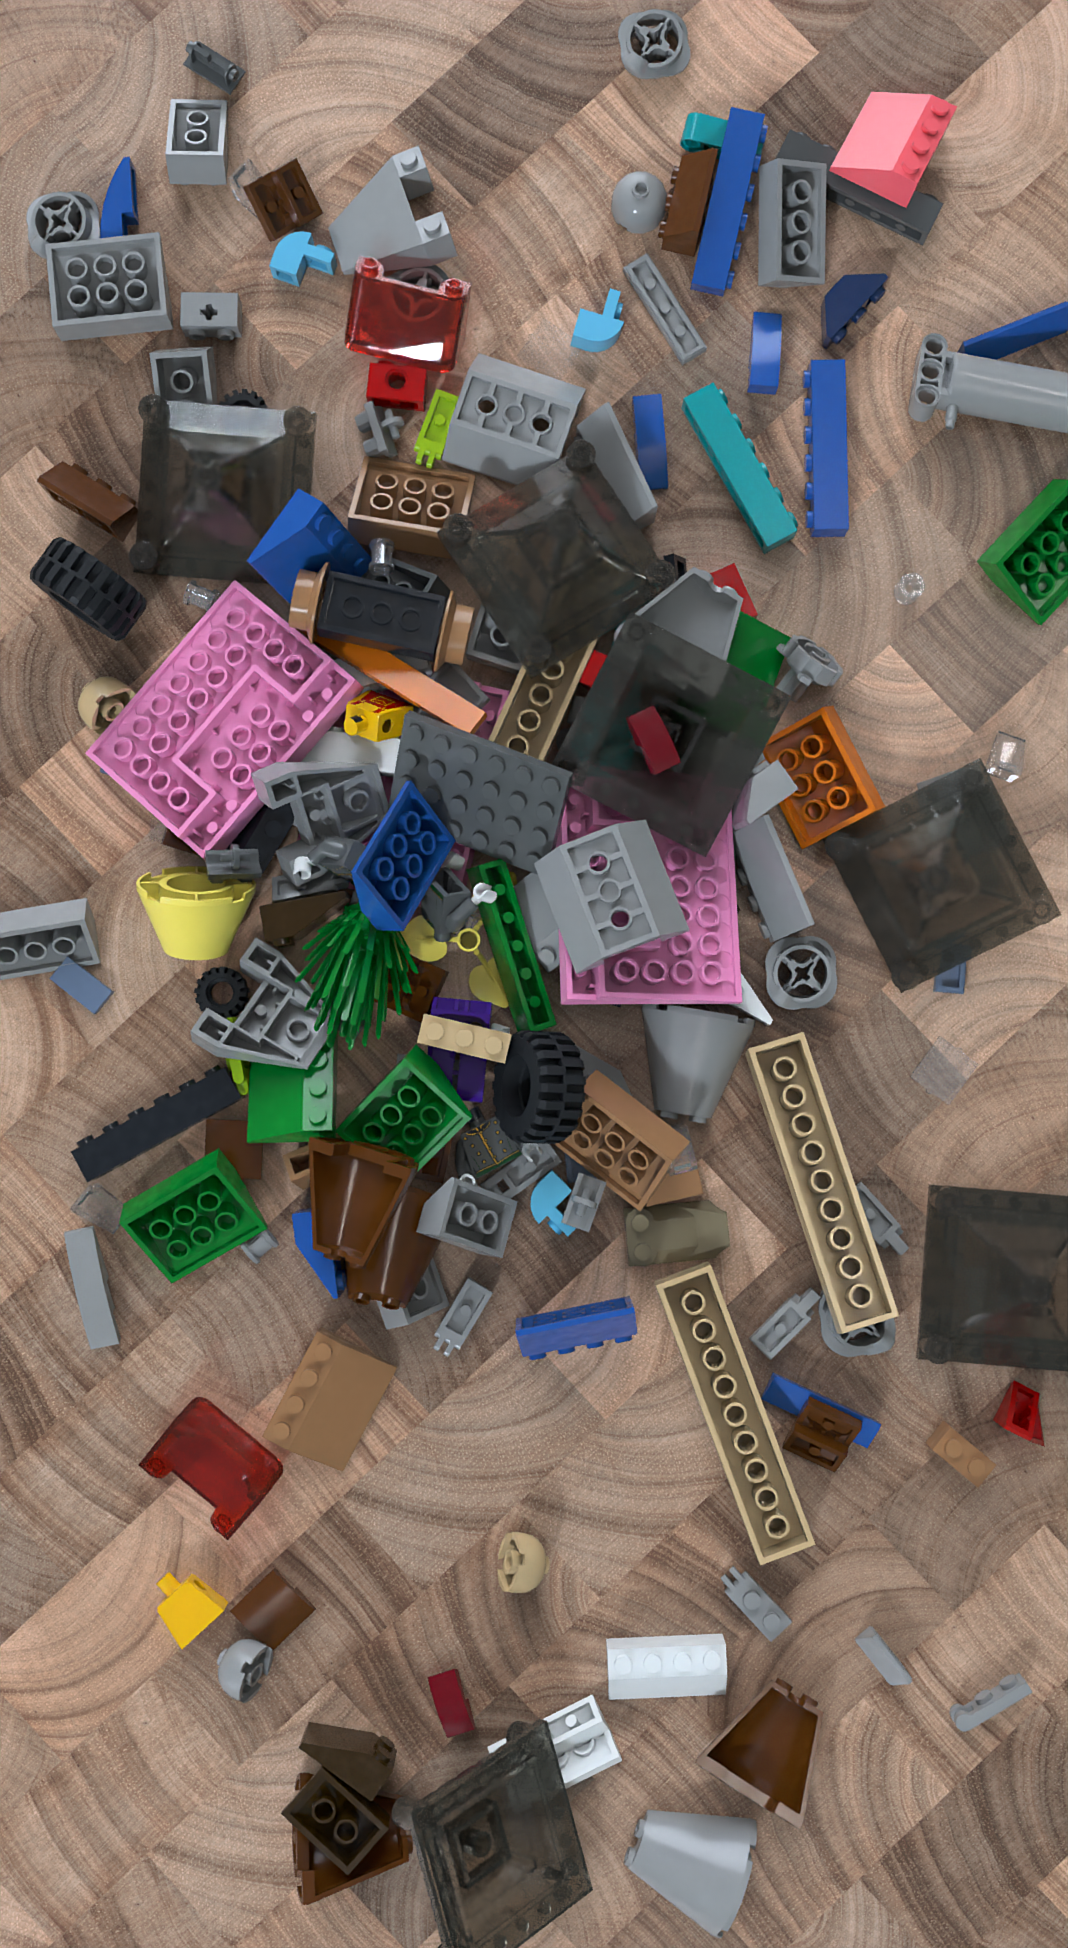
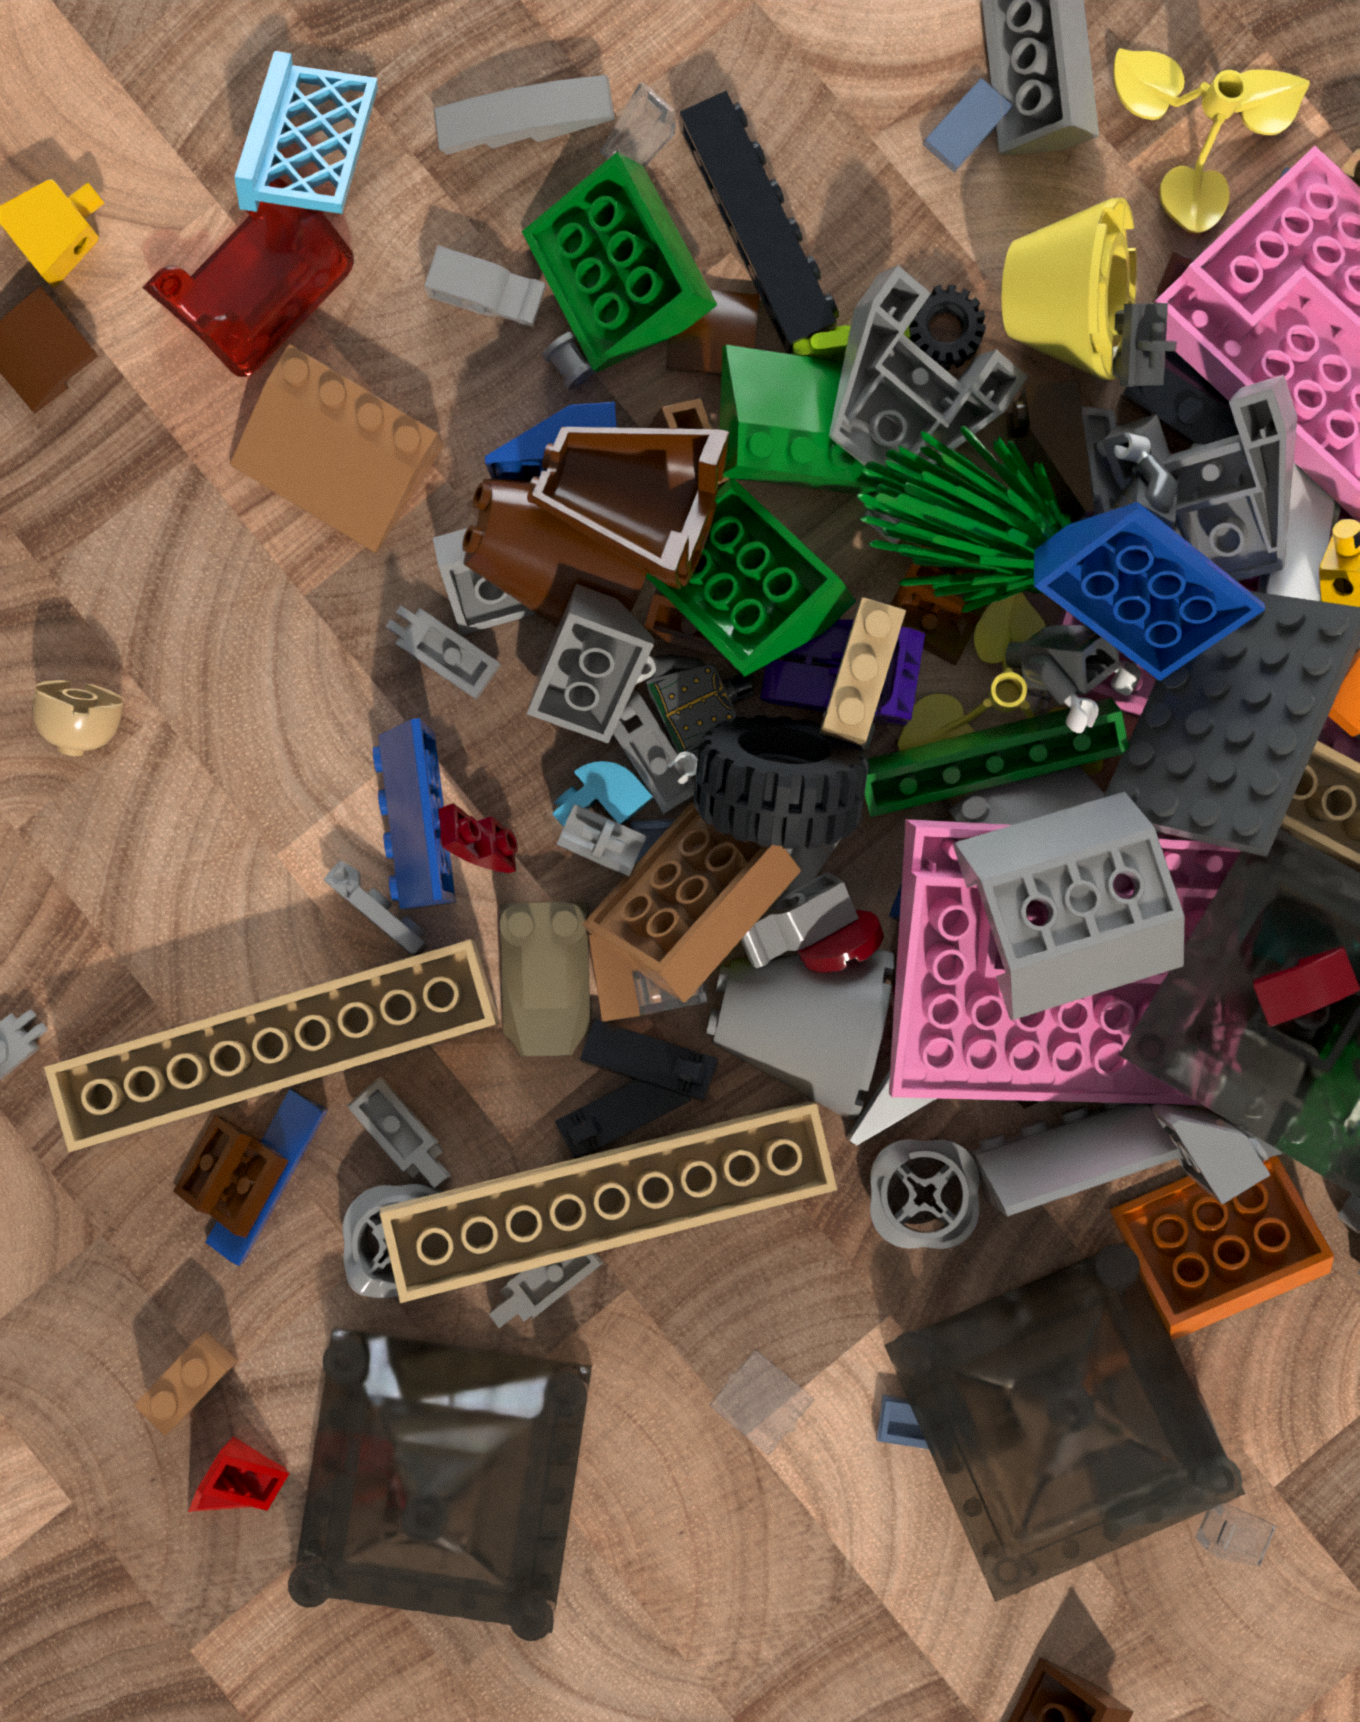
camera: 90 degrees right, 0 degrees up
none -> medium azure fence [234,51,378,214]
none -> light grey hinge [323,860,428,956]
none -> light grey piece [424,245,546,327]
none -> dark red slope [439,803,518,874]
none -> black hinge [555,1080,691,1159]
none -> black hinge [580,1019,719,1103]
none -> light grey piece [741,871,859,968]
none -> dark red tile [797,910,884,973]
none -> light yellow plant [1113,48,1310,234]

